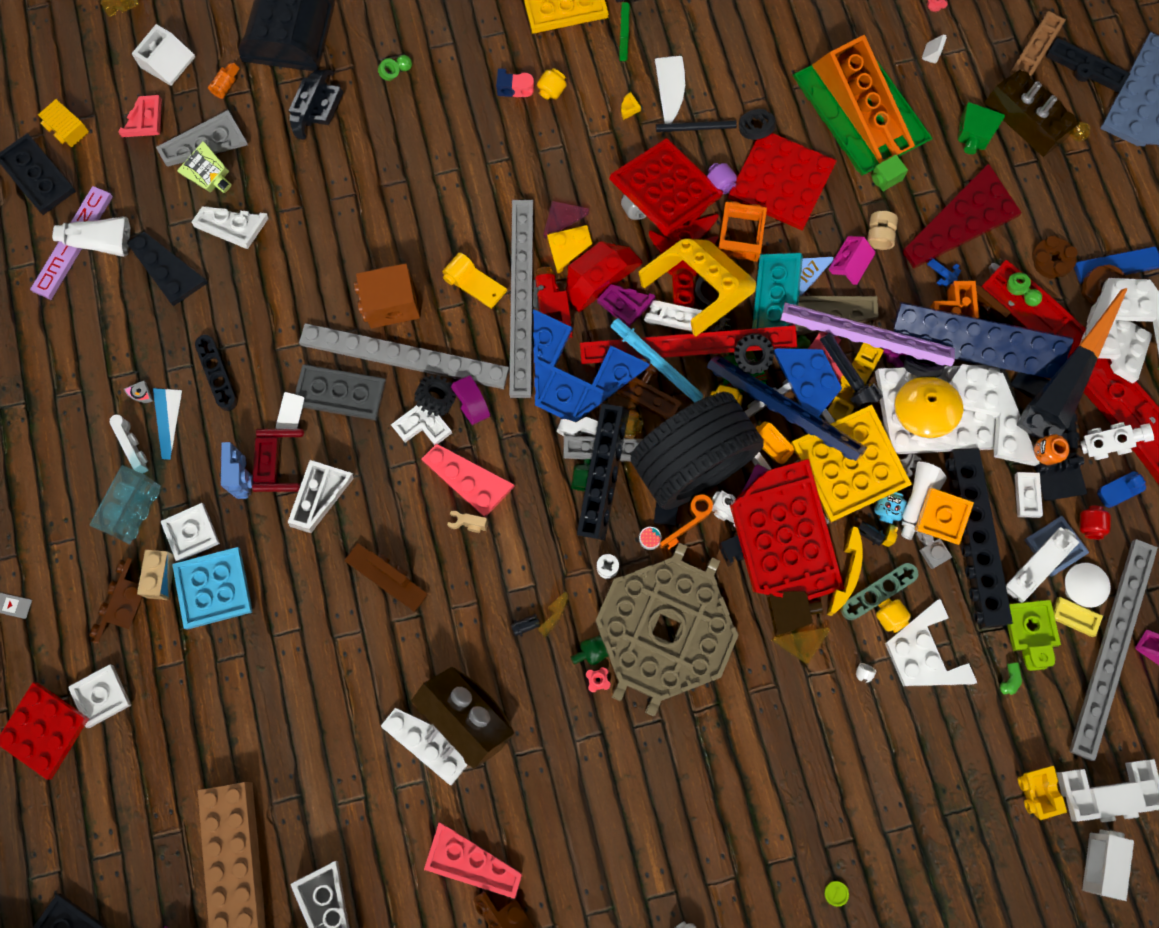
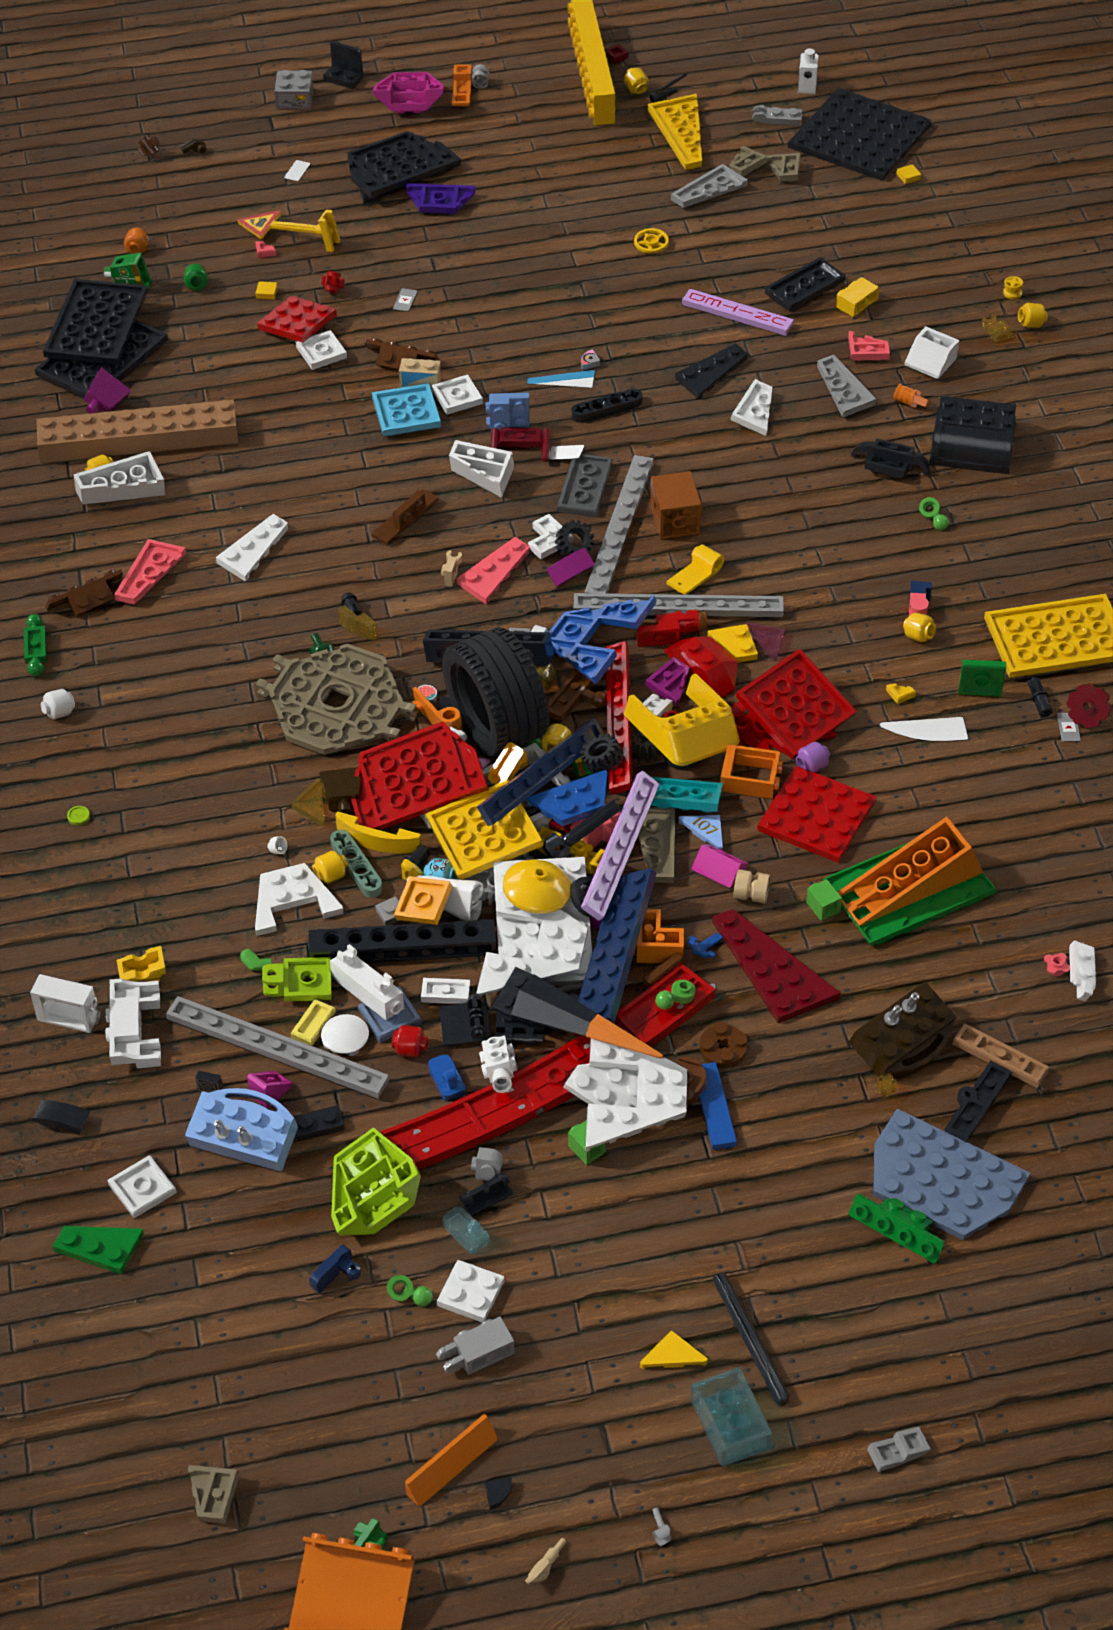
camera: 90 degrees right, 25 degrees down
white piece [53,217,130,257] -> none
clear light blue brick [89,465,161,545] -> none
white plate [110,415,149,474] -> none
torso [177,142,232,193] -> none
dark brown piece [411,667,514,769] -> none
coral plate [586,667,611,692] -> none
white wheel [597,554,619,579] -> none
medium azure axle [611,318,704,403] -> none
black bar [656,120,737,132] -> none
black piece [739,109,776,140] -> none
white slope [922,35,947,63] -> none
green torso [957,102,1005,154] -> none
orange head [1034,434,1069,465] -> none

